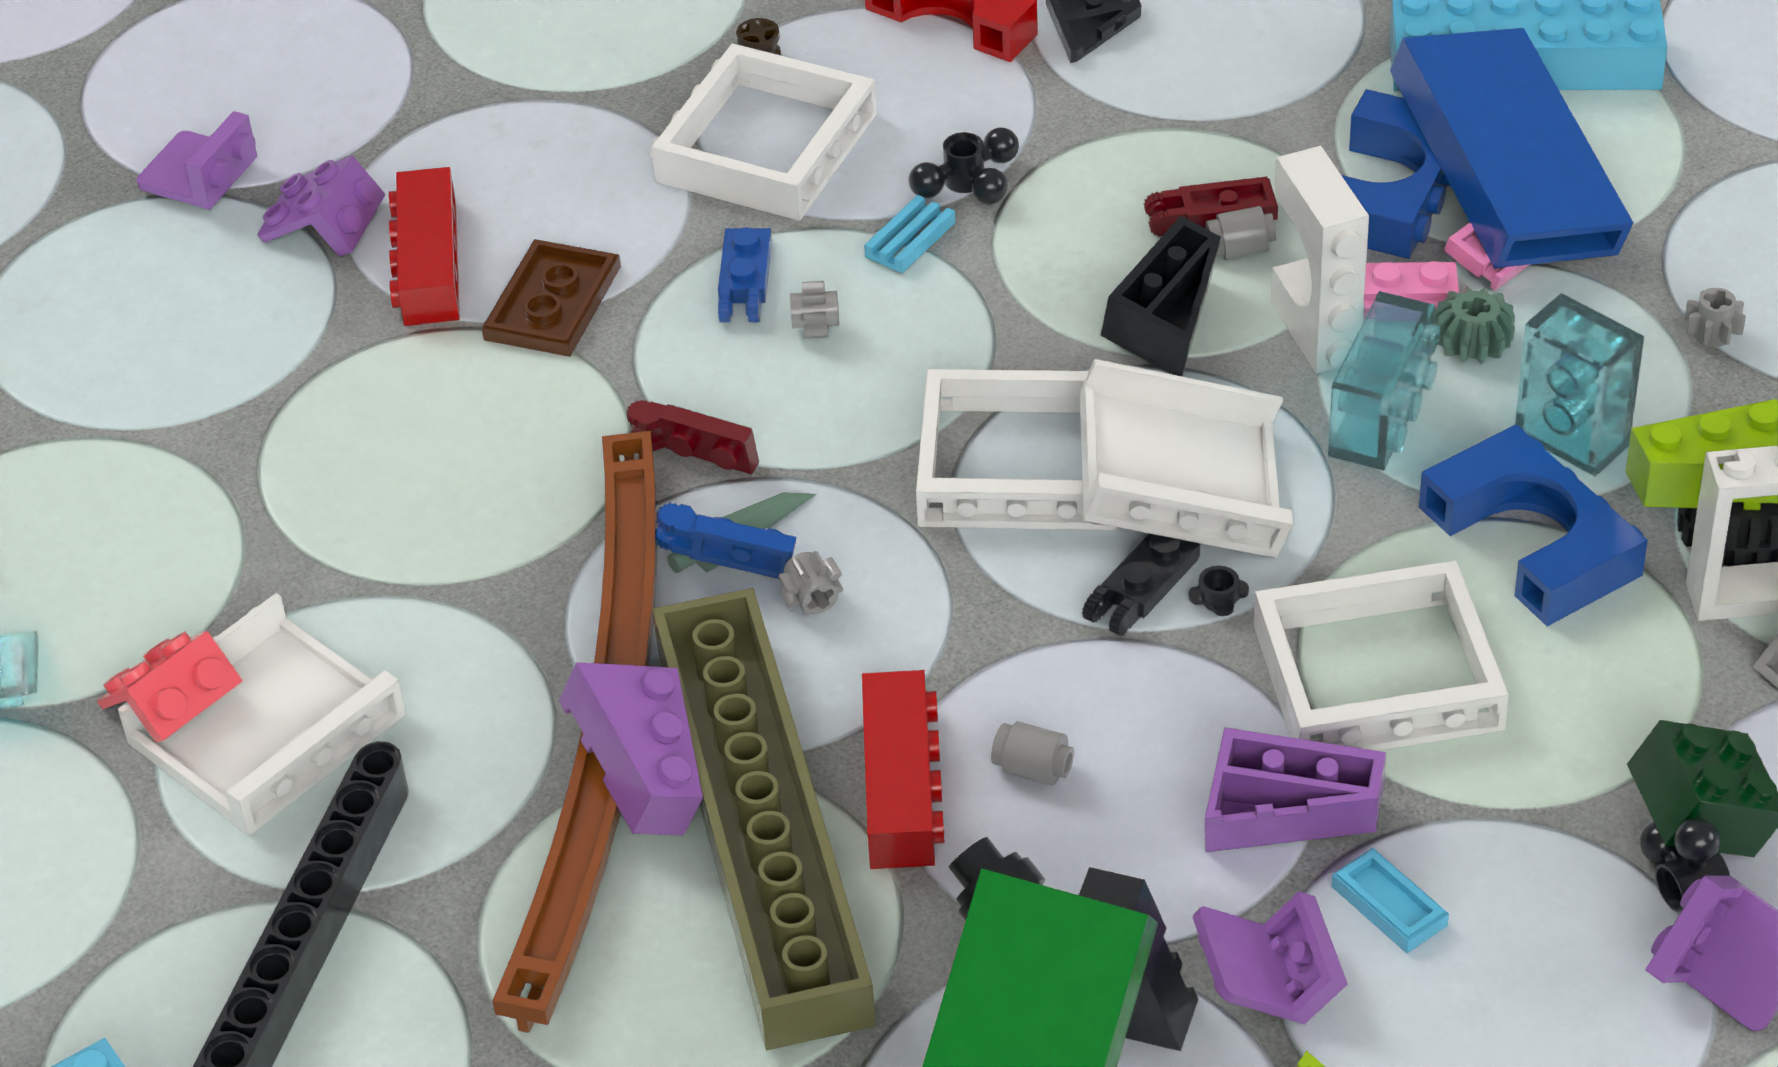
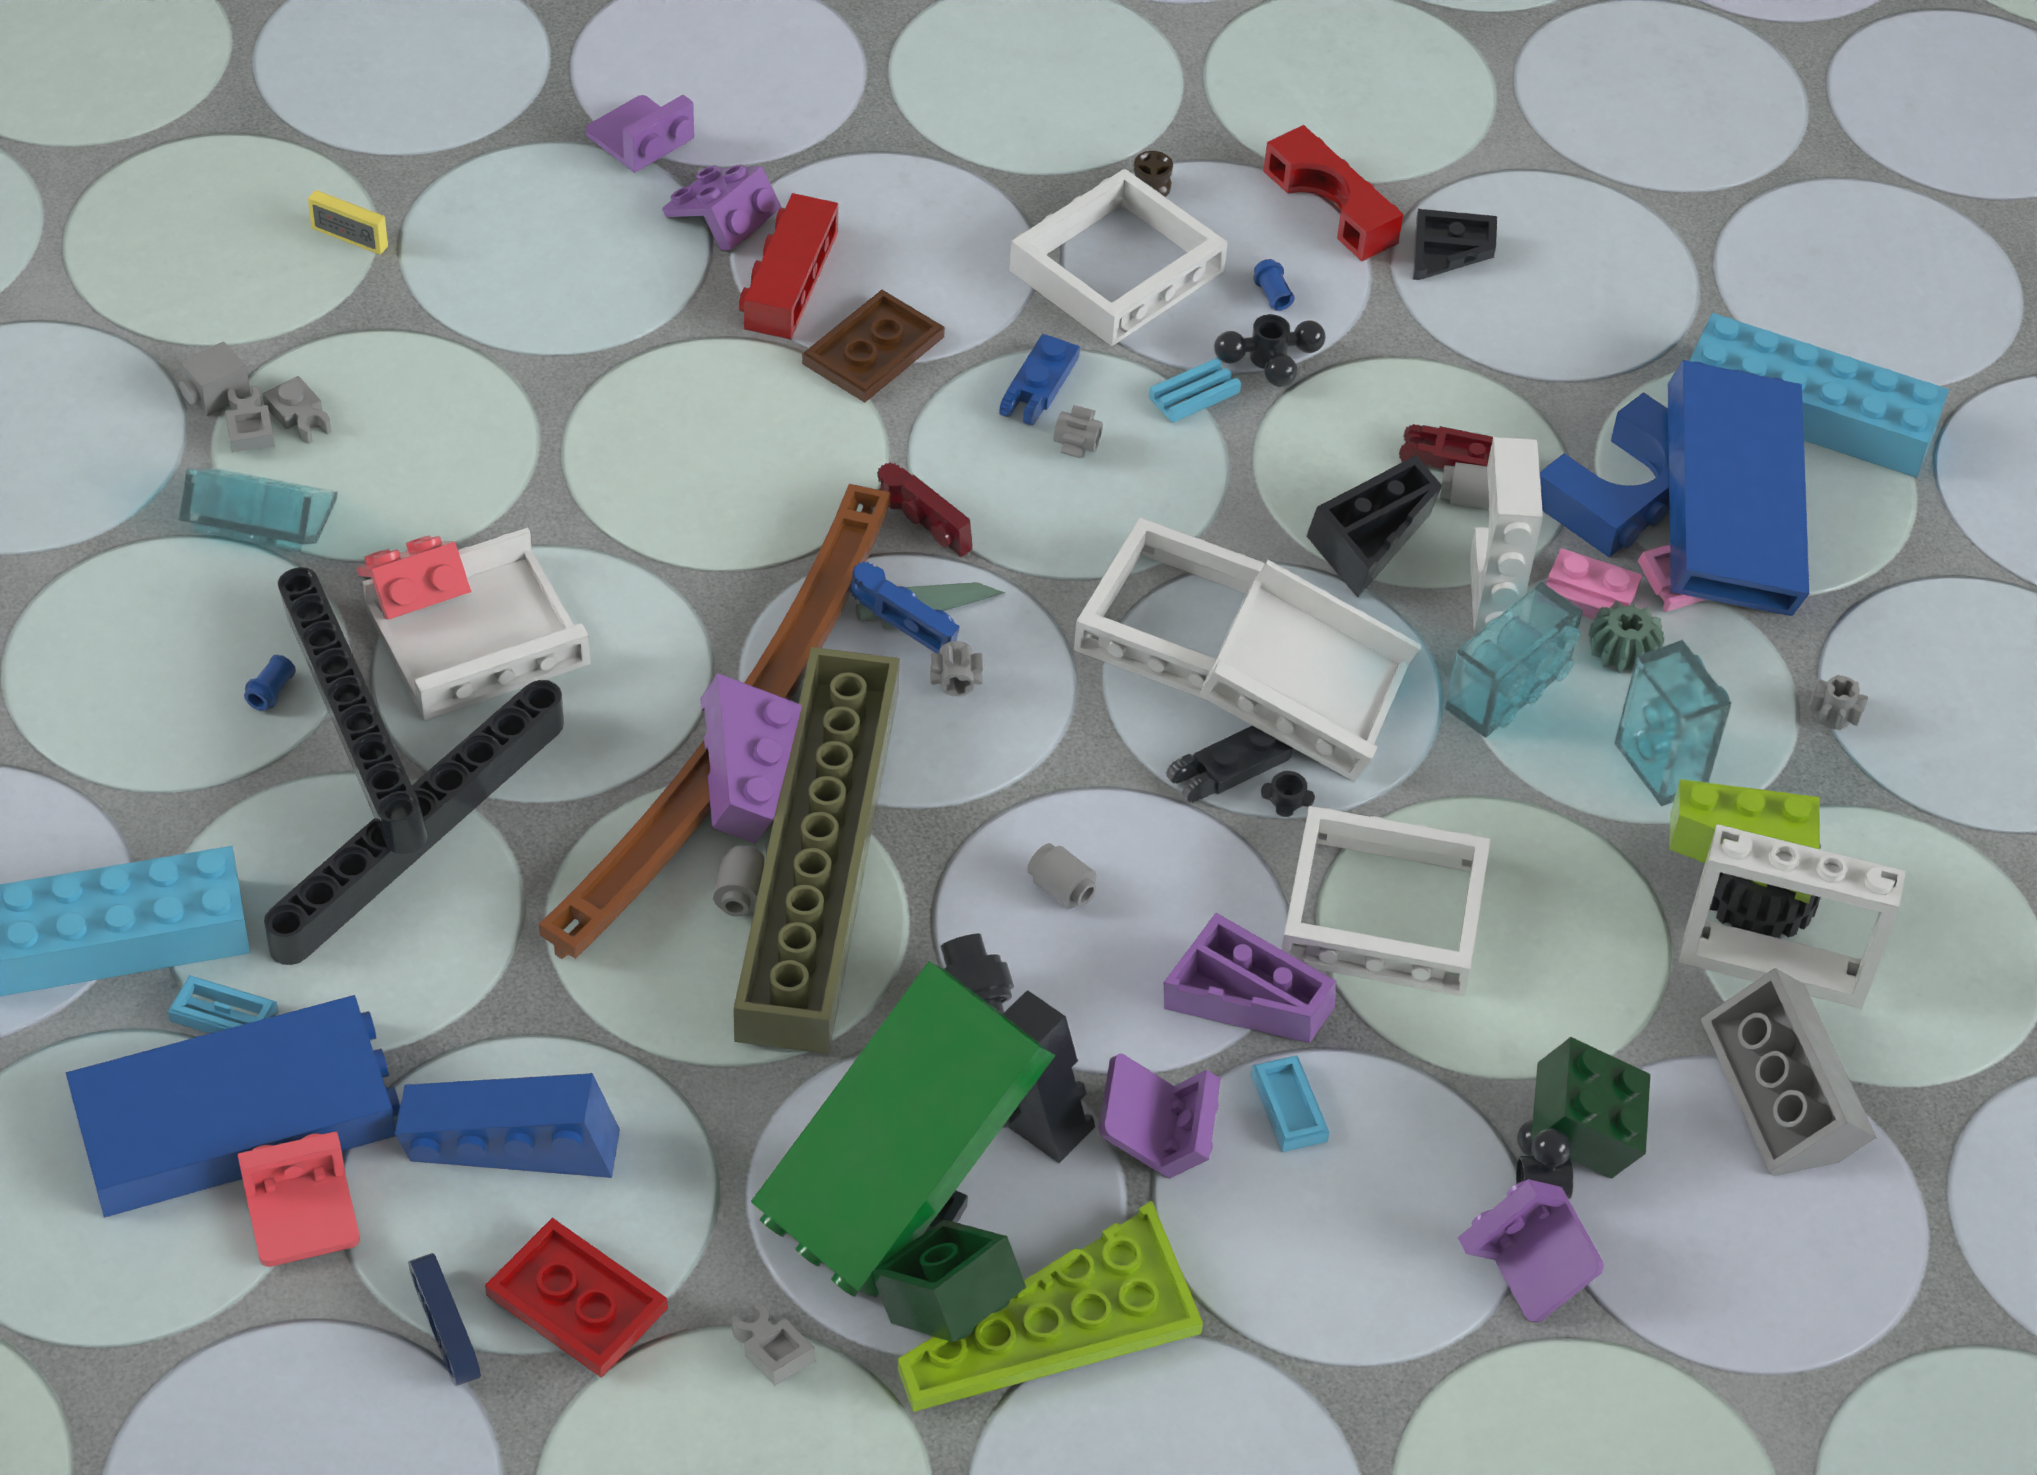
camera: 15 degrees right, 5 degrees up
red brick [862,670,945,869] -> none
blue arch [1419,424,1648,627] -> none
none -> blue pin [244,654,296,711]
none -> black beam [278,567,428,854]
none -> light grey brick [713,846,764,916]
none -> blue pin [1253,259,1295,311]

